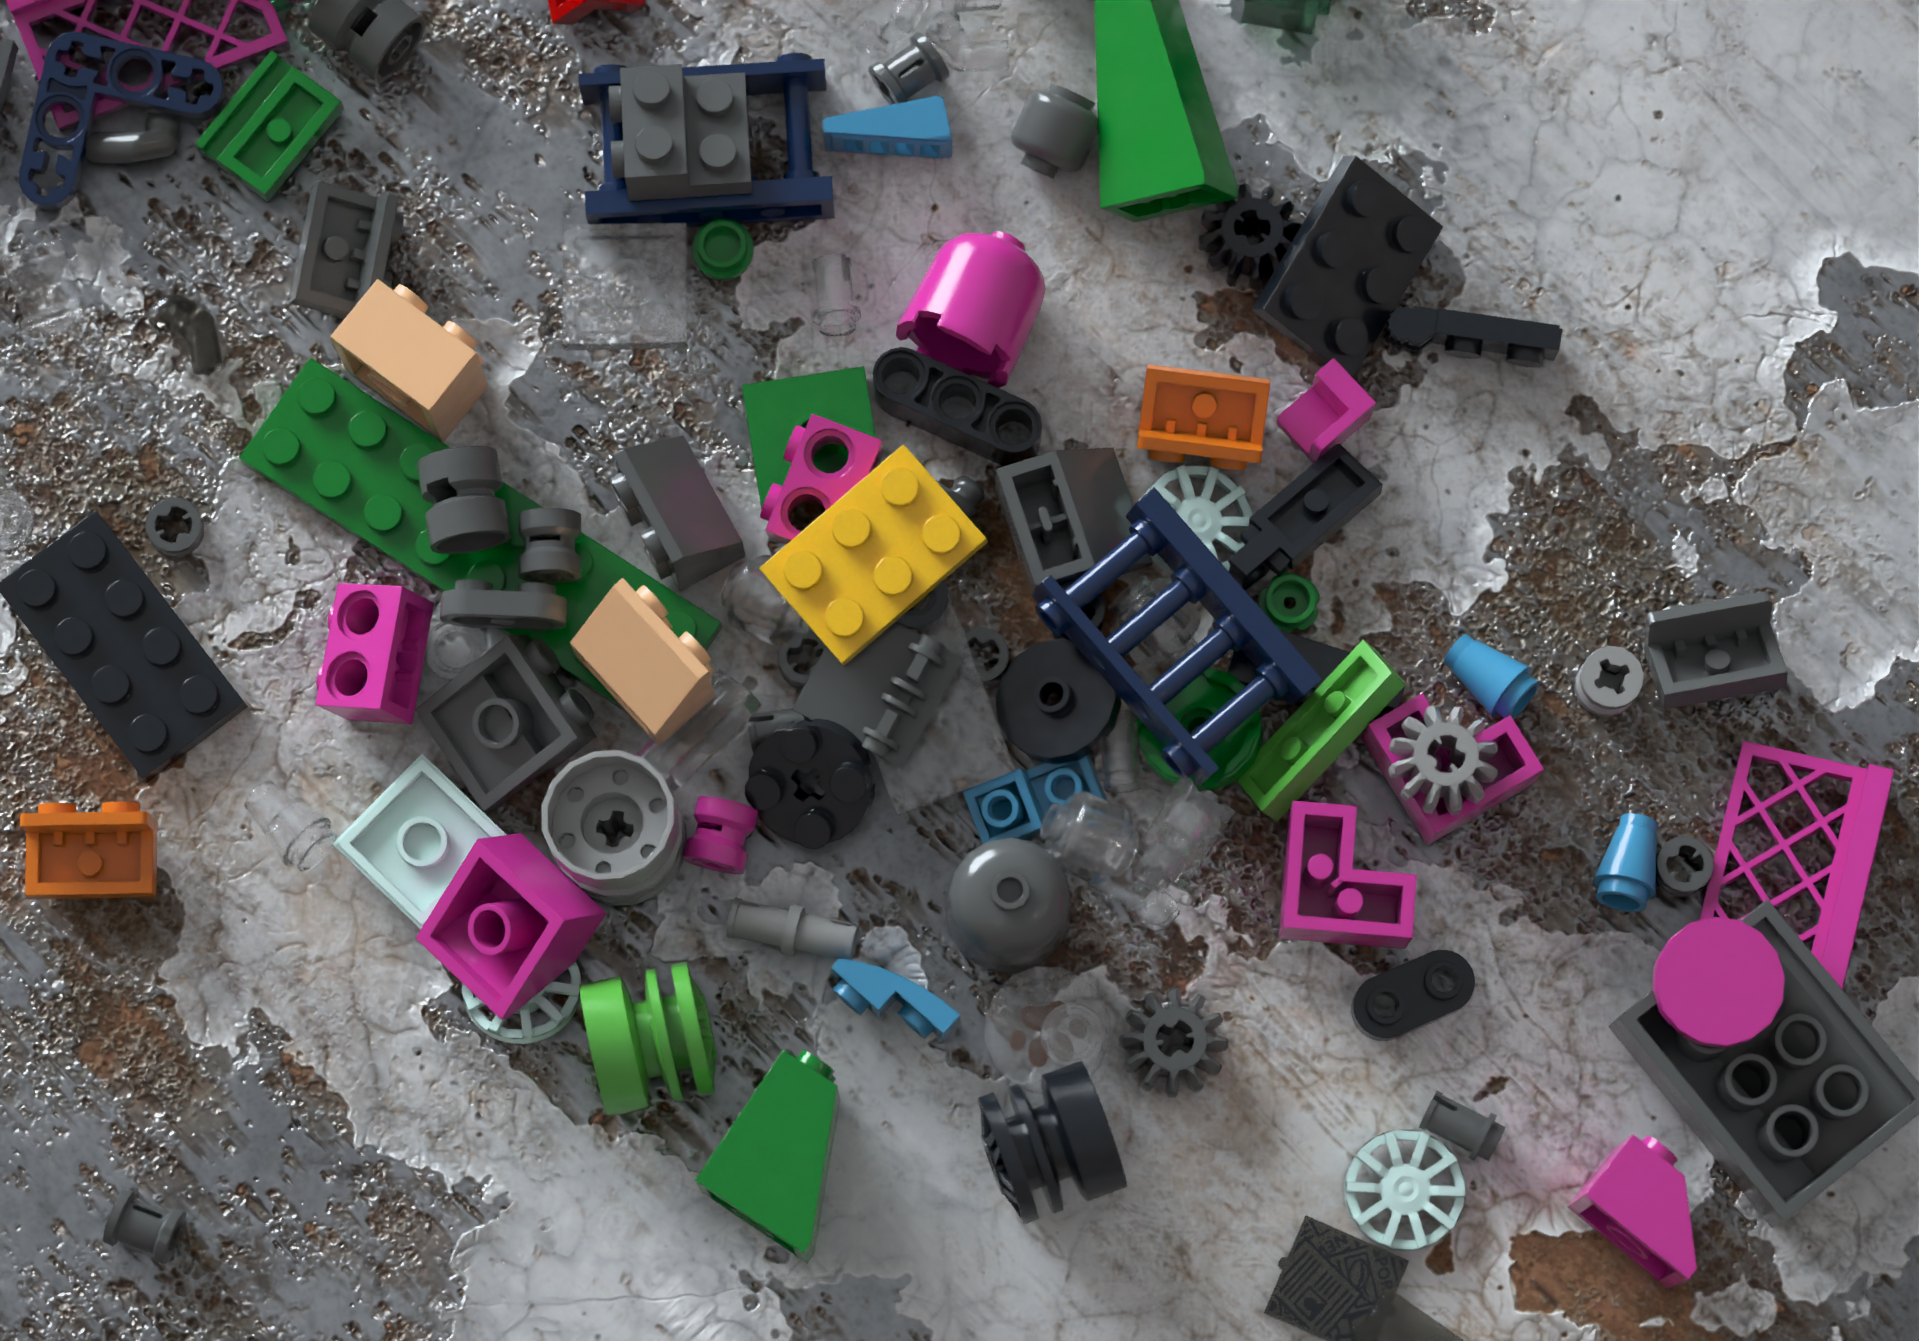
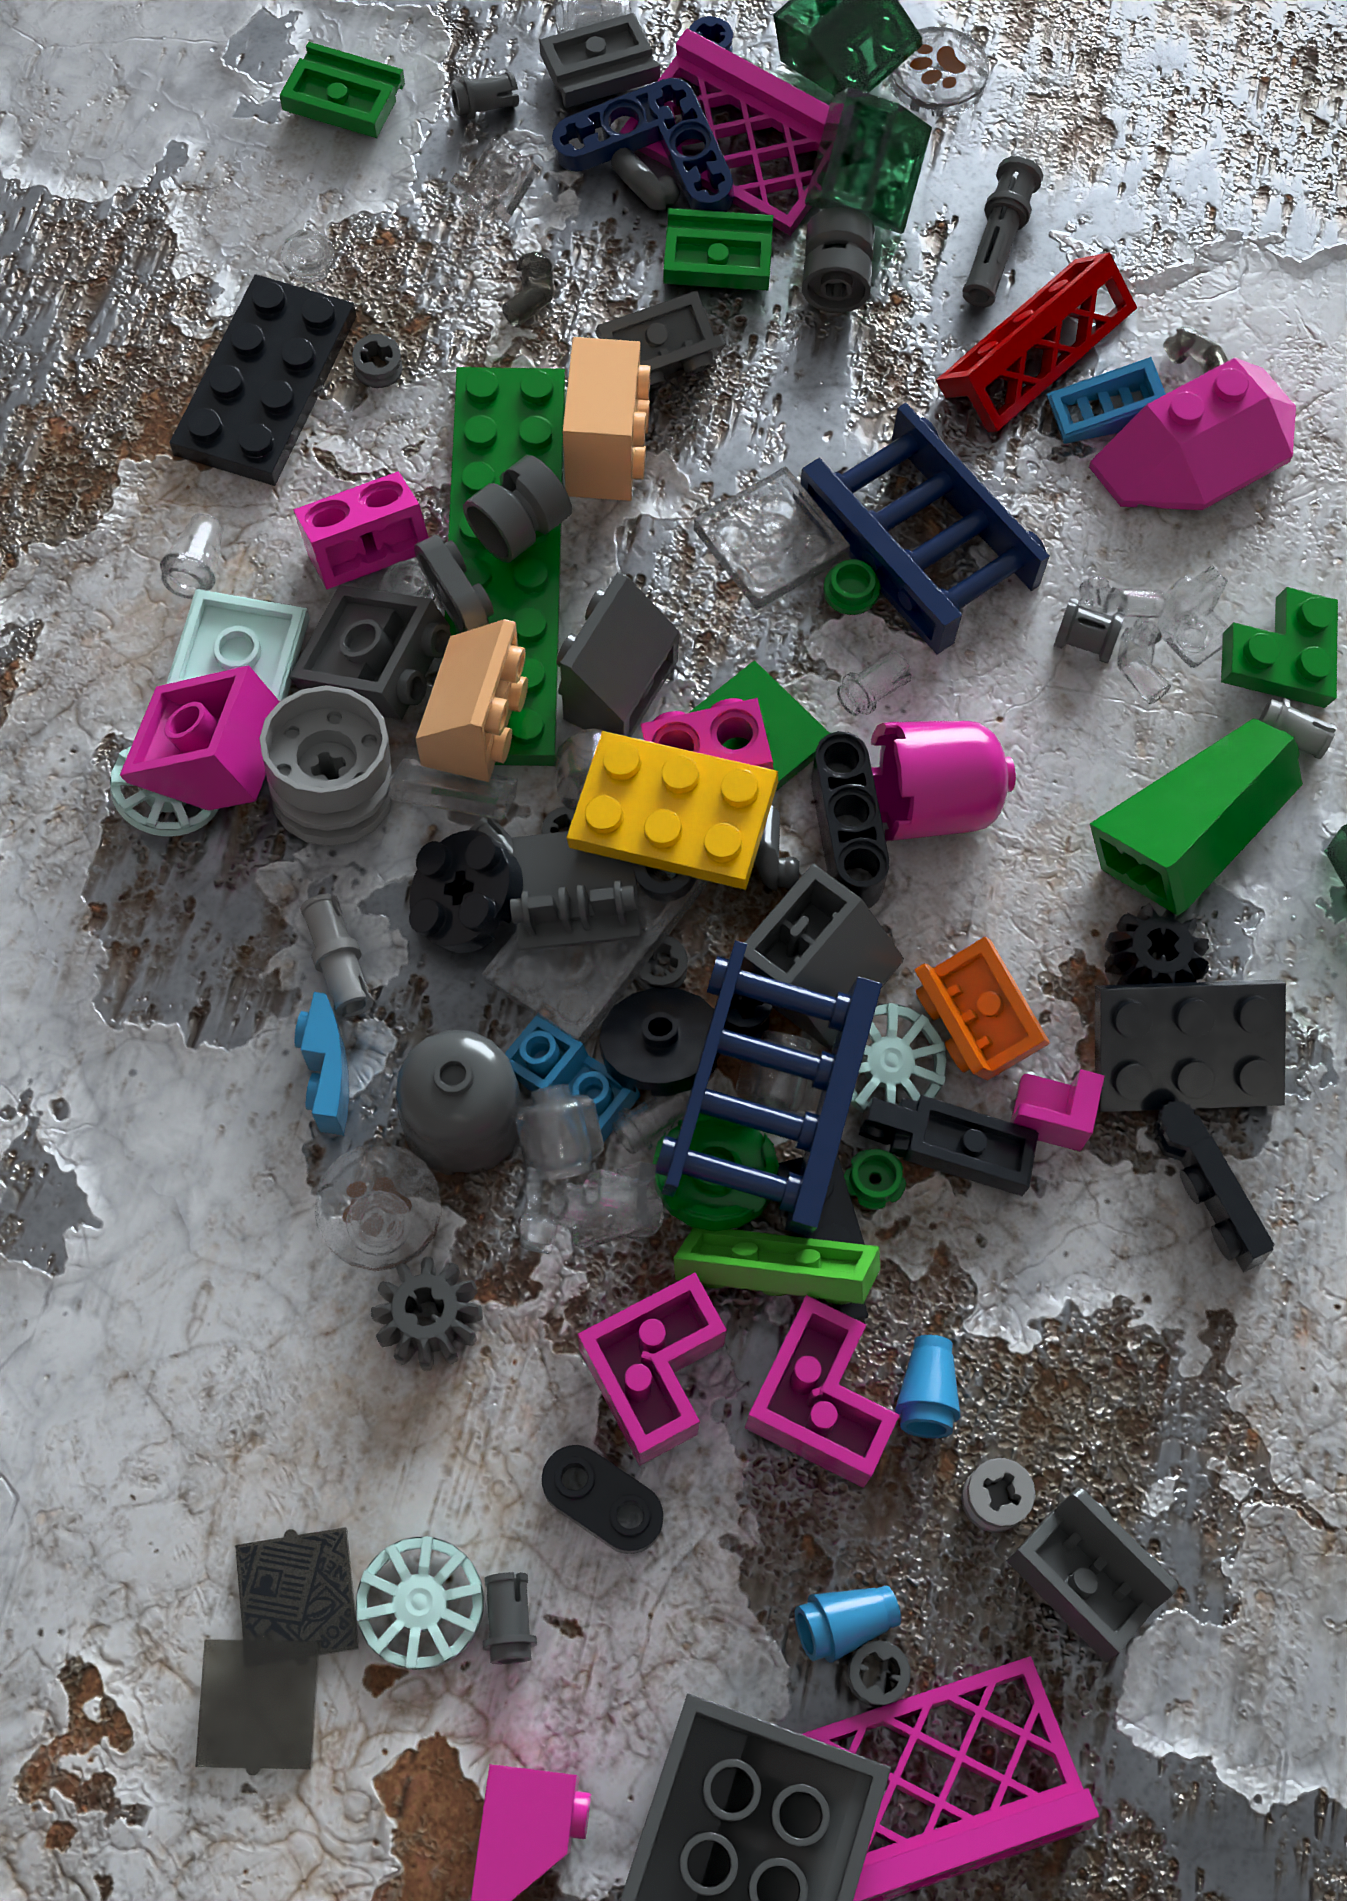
camera: 55 degrees right, 10 degrees down
orange bracket [20,801,158,899] -> none
dark grey wheel [518,508,581,584] -> none
bright green wheel [580,961,717,1117] -> none
dark grey plate [609,64,752,201] -> none
dark pink wheel [682,796,759,875] -> none
green slope [695,1050,840,1264] -> none
dark azure slope [822,95,952,158] -> none
black wheel [977,1061,1127,1225] -> none
dark grey head [1011,83,1098,179] -> none
light grey gear [1388,705,1498,815] -> none
dark pink tile [1652,917,1785,1048] -> none

